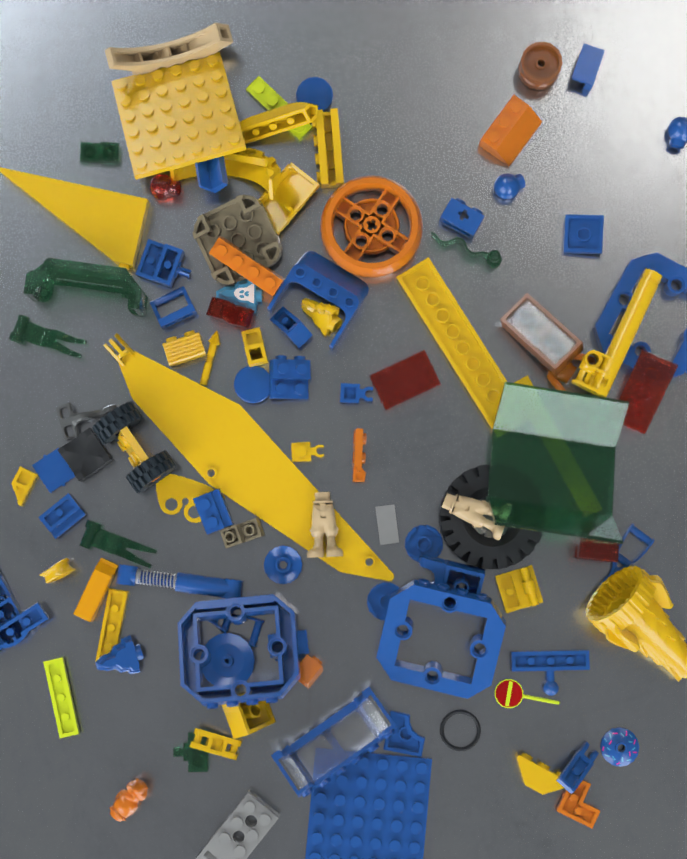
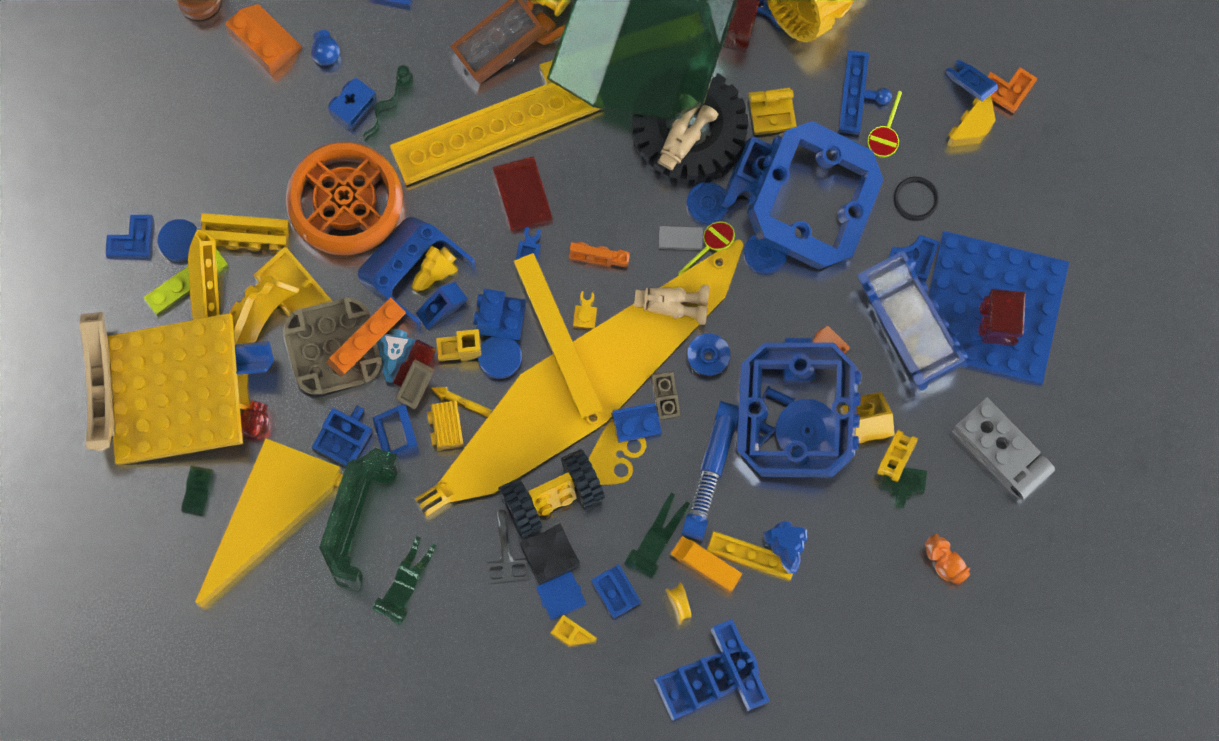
camera: 90 degrees left, 10 degrees down
neon yellow plate [43,657,80,738] -> none
blue dish [600,727,639,767] -> none
none -> blue tile [105,214,153,259]
none -> dark tan tile [396,359,434,409]
none -> yellow tile [514,253,602,419]
none -> piece [678,221,735,275]
none -> clear red piece [979,289,1026,346]

